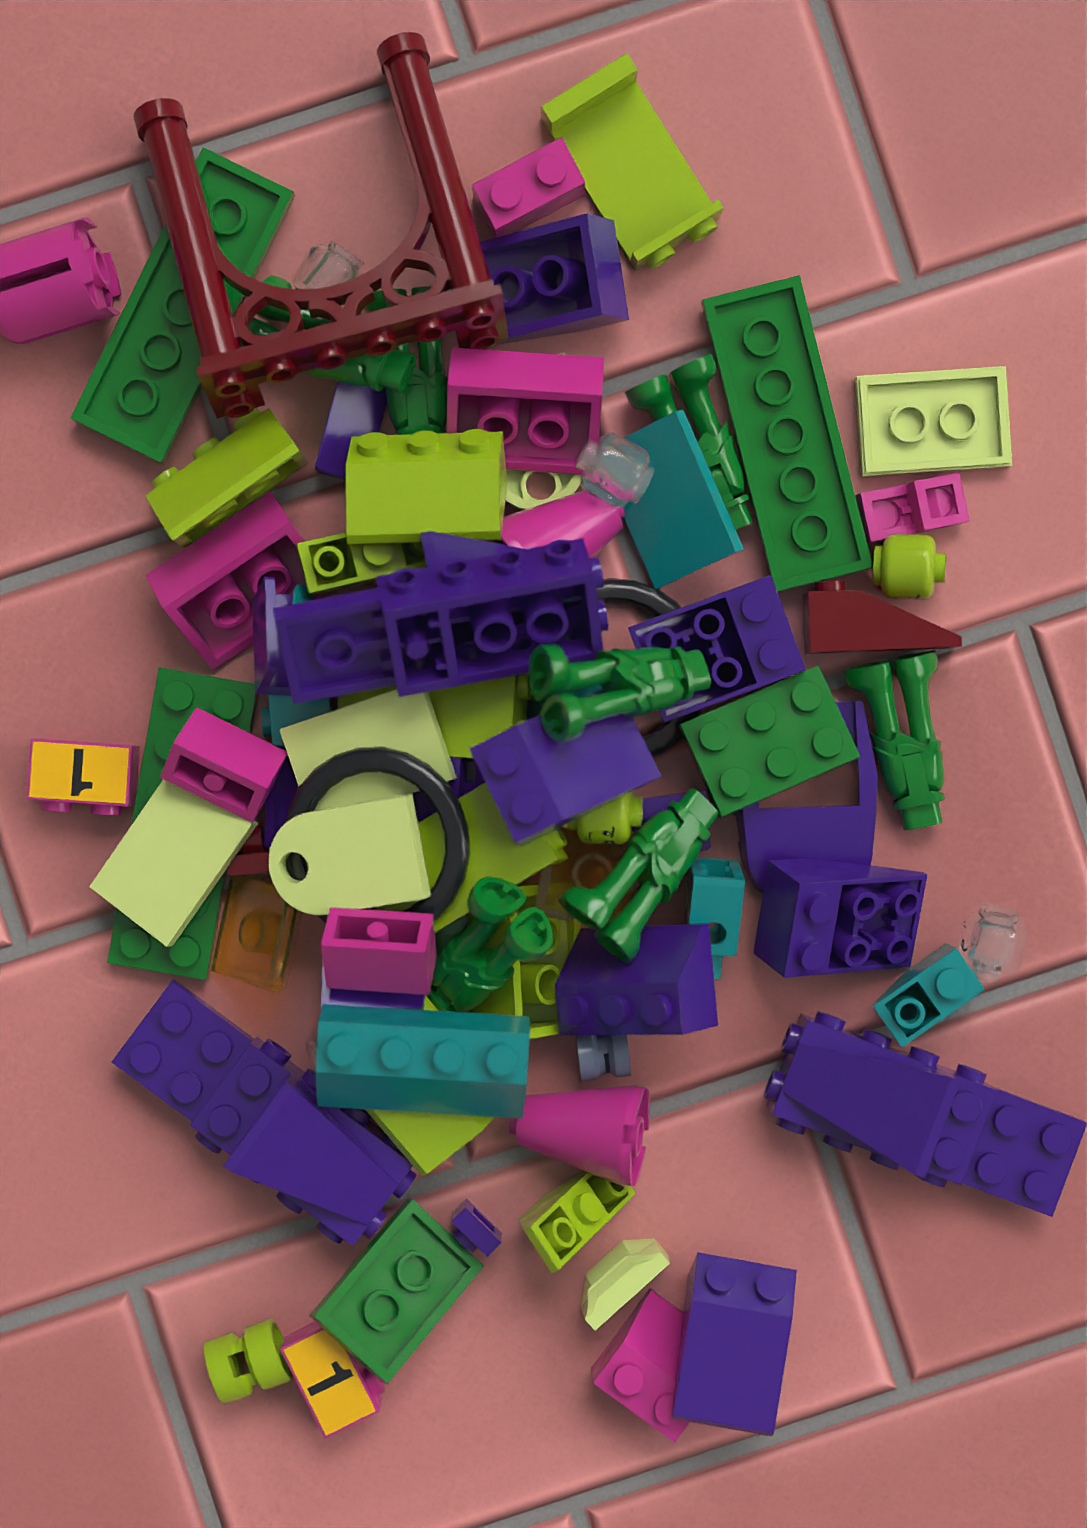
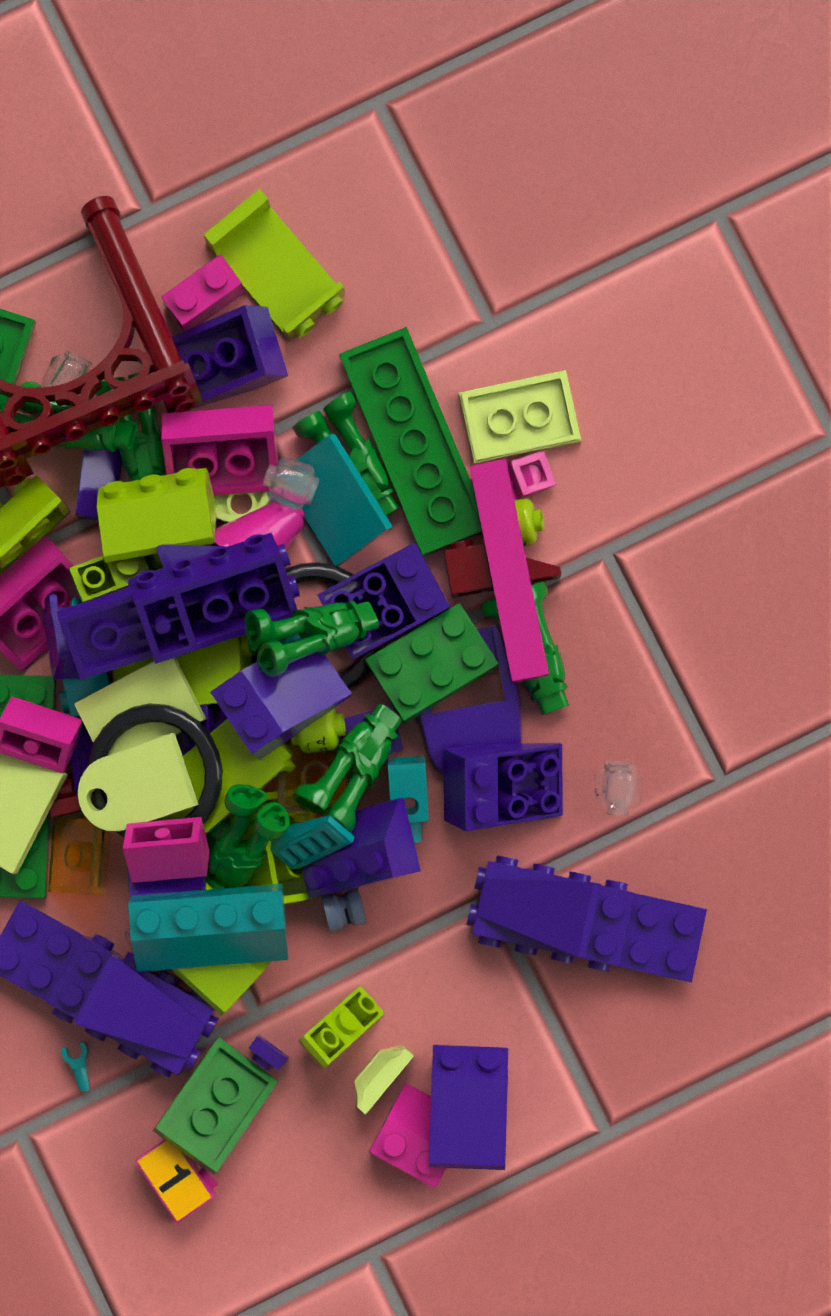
camera: 10 degrees left, 5 degrees down
lime wheel [204,1318,293,1405] -> none
dark pink cone [509,1085,650,1186] -> none
teal slope [872,943,985,1047] -> none
none -> teal piece [61,1042,90,1092]
none -> teal slope [270,815,354,870]
none -> dark pink tile [470,458,550,683]

